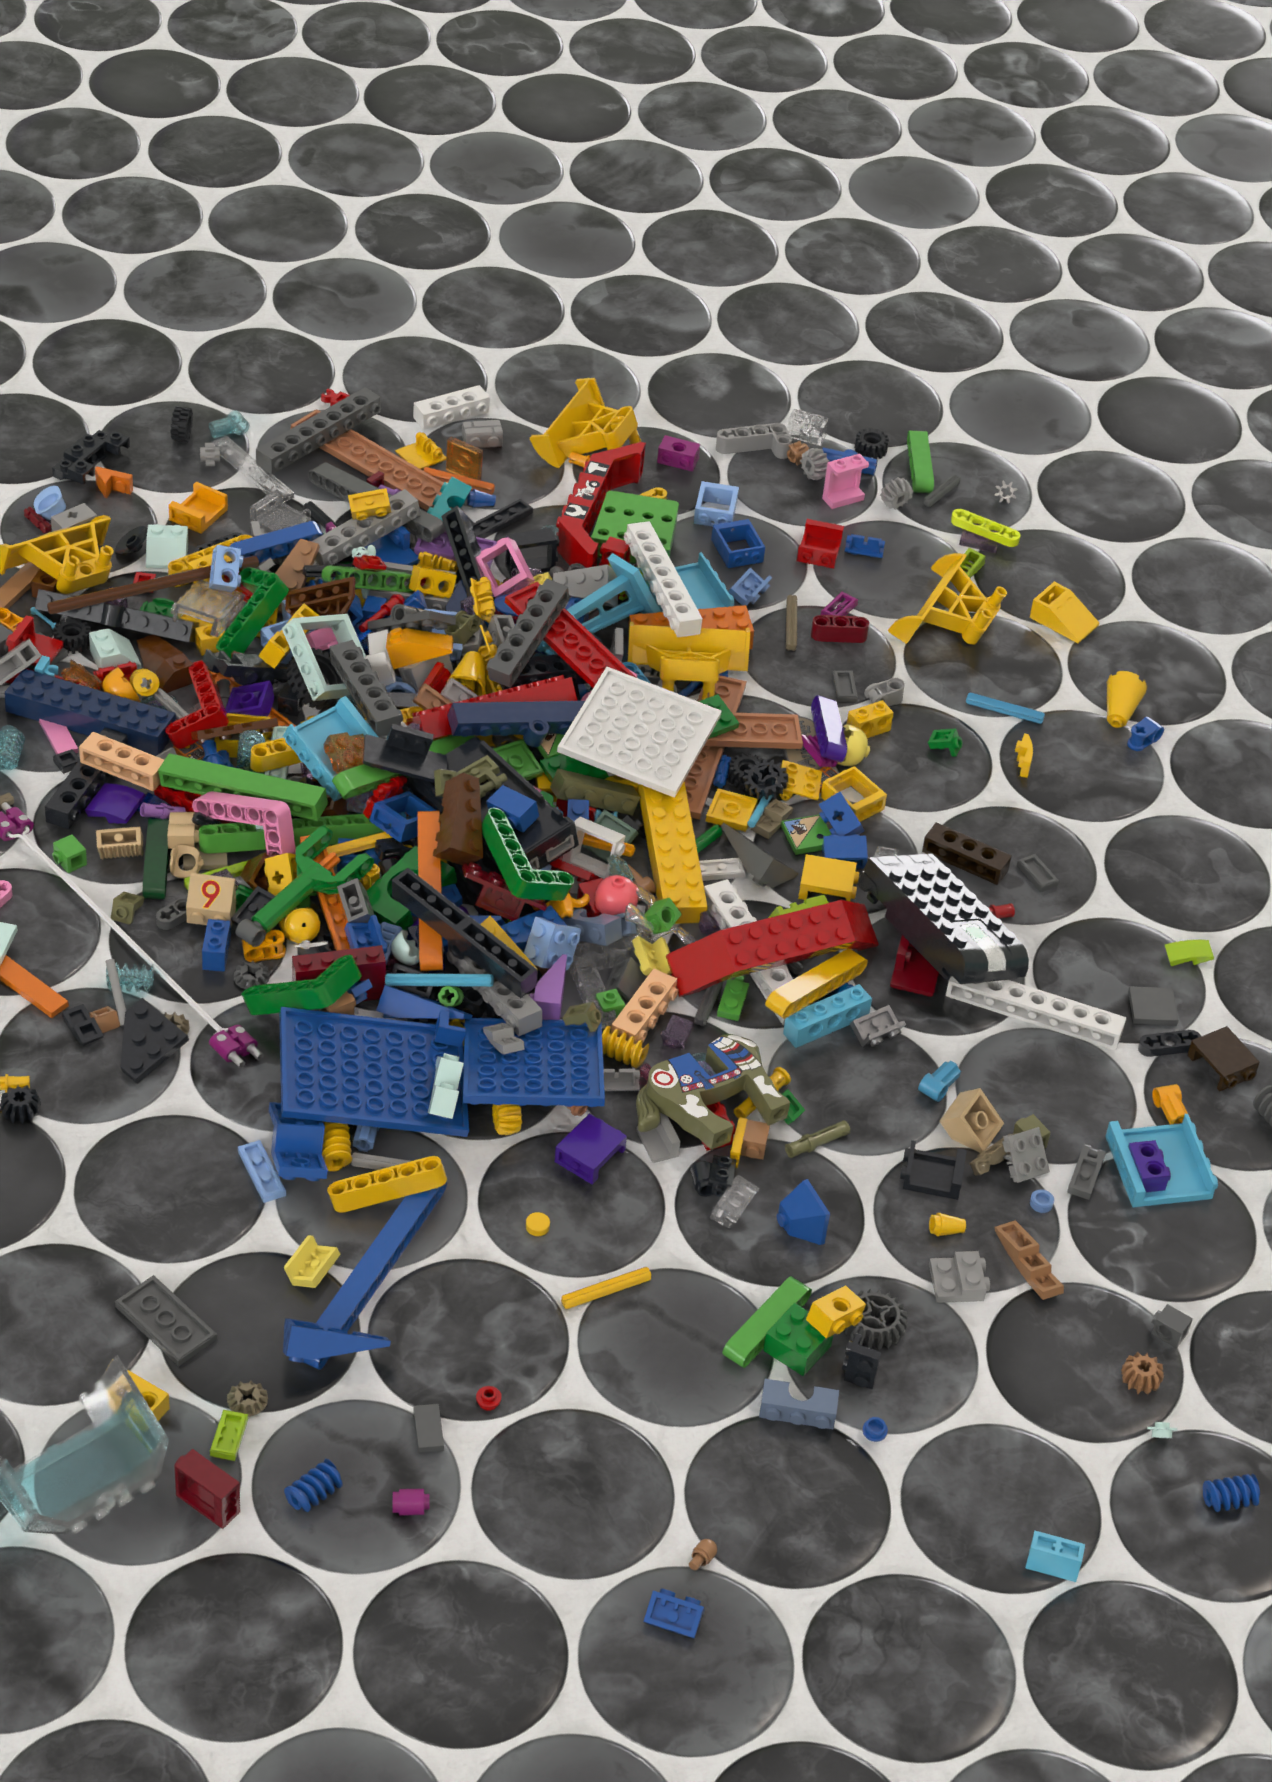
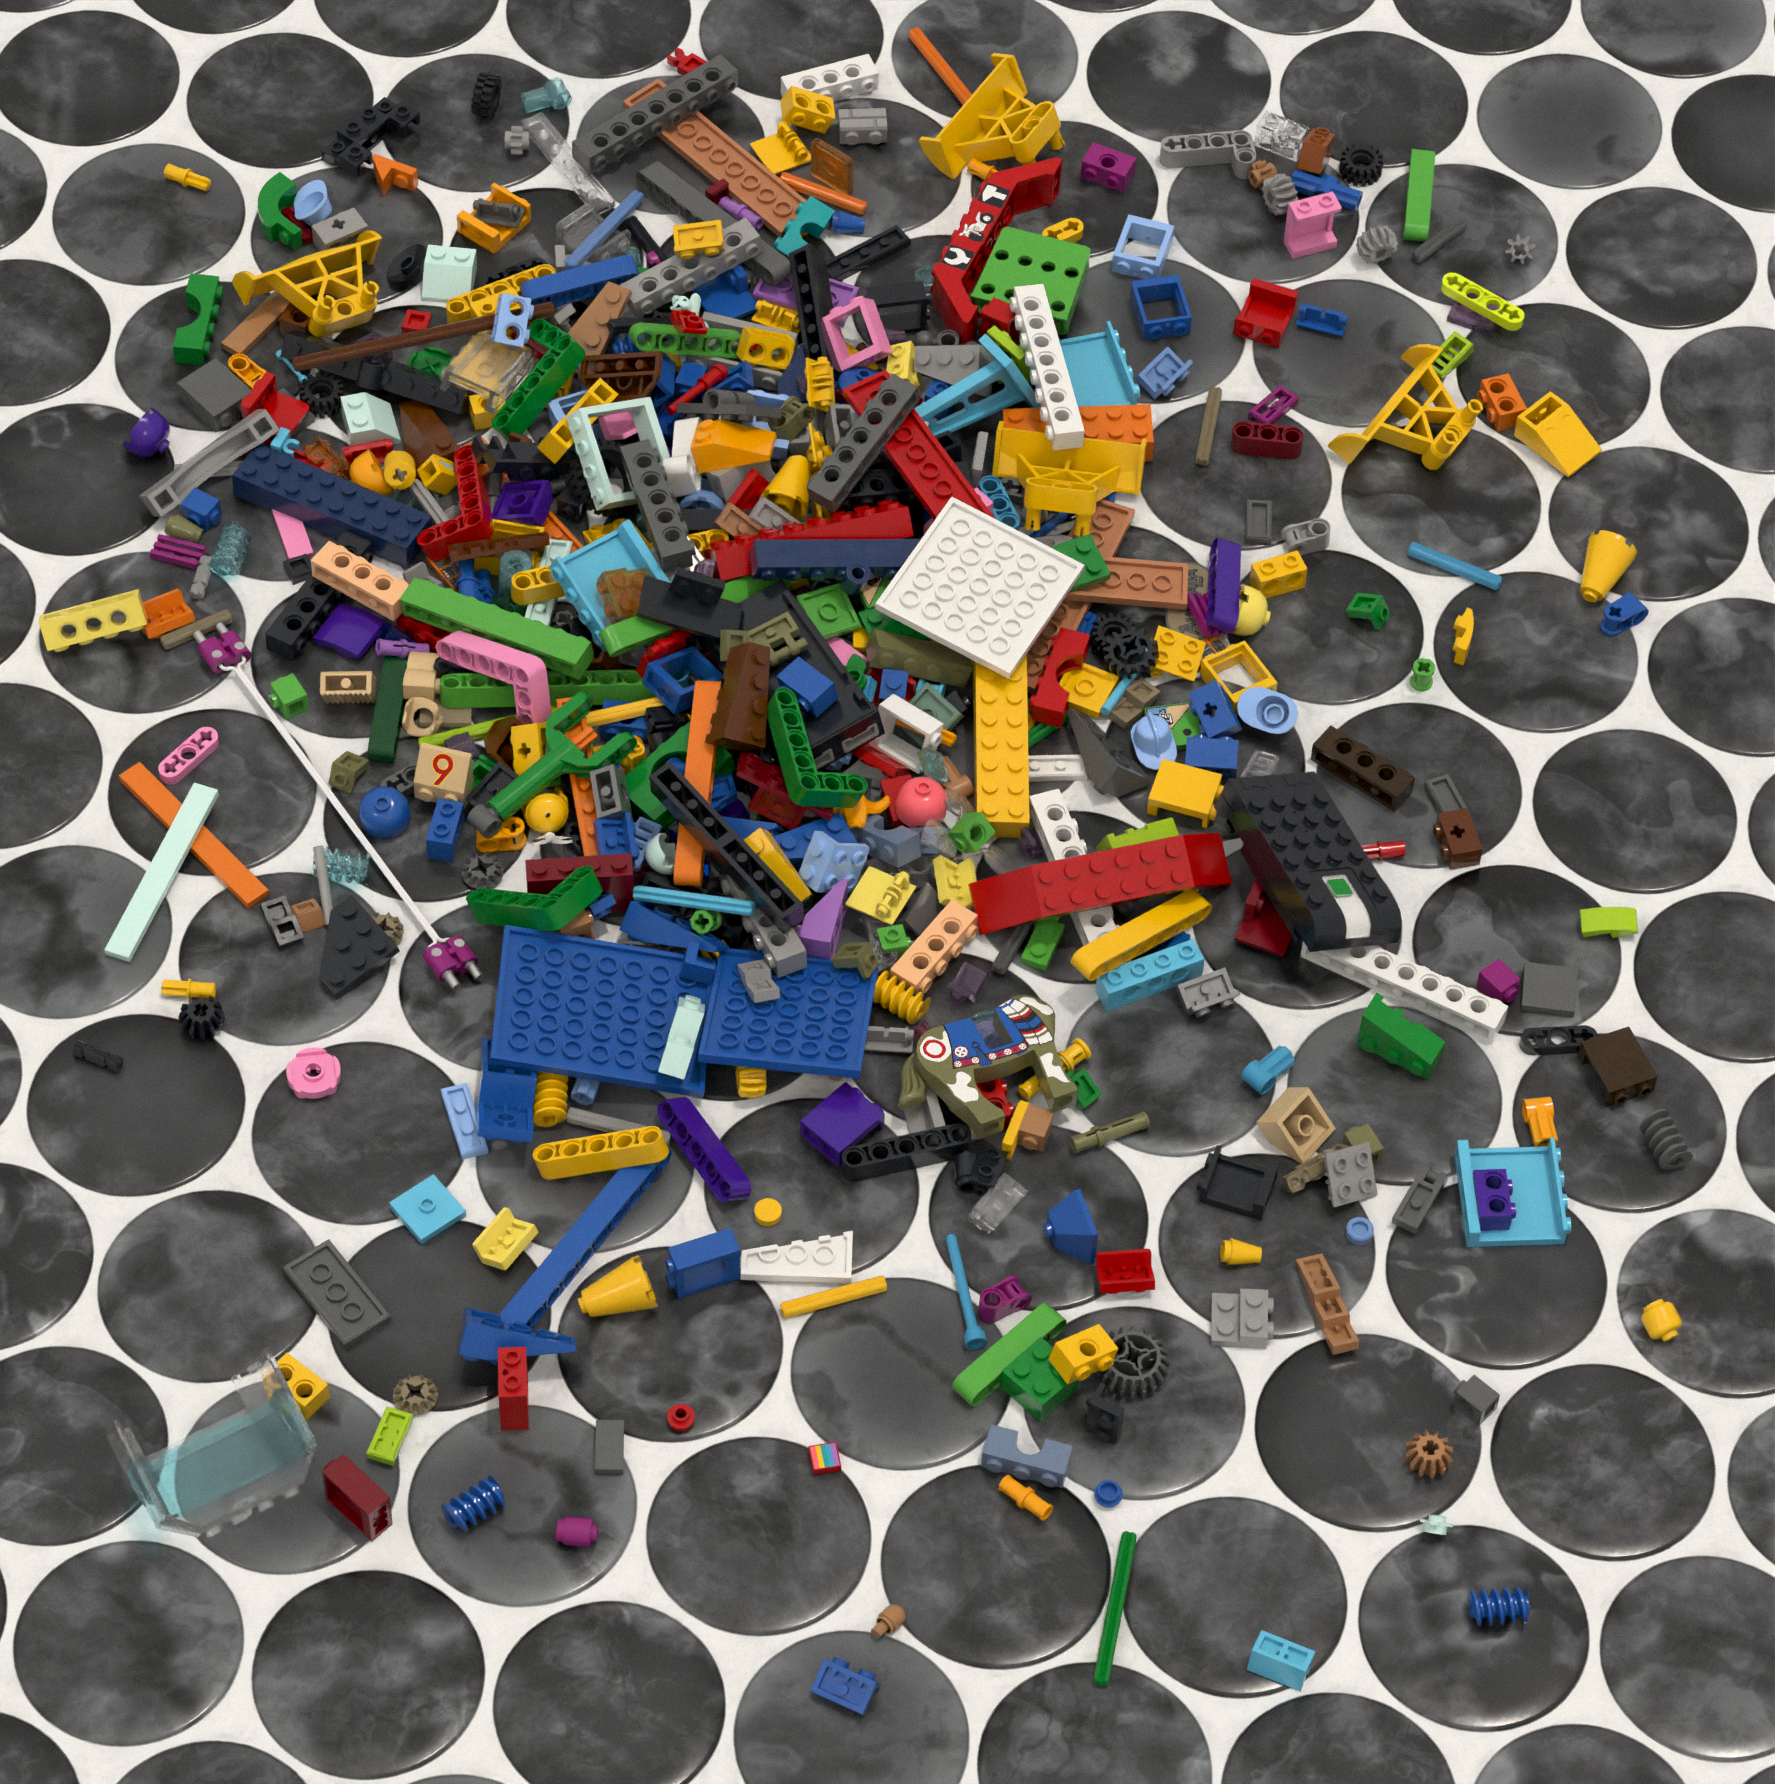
camera: 10 degrees right, 10 degrees up
none -> green arch [258,172,303,251]
none -> bright pink plate [286,1047,341,1099]
none -> blue cylinder [358,786,411,840]
none -> medium azure plate [389,1174,466,1244]
none -> yellow brick [417,454,457,495]
none -> dark grey hinge [473,198,526,228]
none -> red window [498,1347,529,1431]
none -> medium blue axle [563,190,644,270]
none -> yellow cone [578,1255,658,1317]
none -> dark purple beam [657,1097,751,1202]
none -> blue window [665,1228,740,1298]
none -> white wing [741,1231,853,1284]
none -> yellow brick [780,86,835,134]
none -> tile [808,1442,841,1475]
none -> black beam [841,1123,971,1181]
none -> light yellow hinge [845,866,916,926]
none -> orange axle [909,27,972,105]
none -> dark azure piece [946,1234,987,1351]
none -> magenta piece [978,1275,1032,1323]
none -> light orange pin [998,1475,1053,1521]
none -> red arch [1029,627,1090,728]
none -> green axle [1093,1531,1137,1687]
none -> red bracket [1096,1249,1155,1294]
none -> light blue piece [1131,712,1177,770]
none -> light blue piece [1237,687,1298,734]
none -> dark orange brick [1297,127,1335,174]
none -> green wedge [1357,993,1445,1079]
none -> bright green bush [1410,658,1435,691]
none -> reddish brown brick [1433,808,1483,870]
none -> magenta brick [1476,958,1520,1003]
none -> orange brick [1477,373,1527,432]

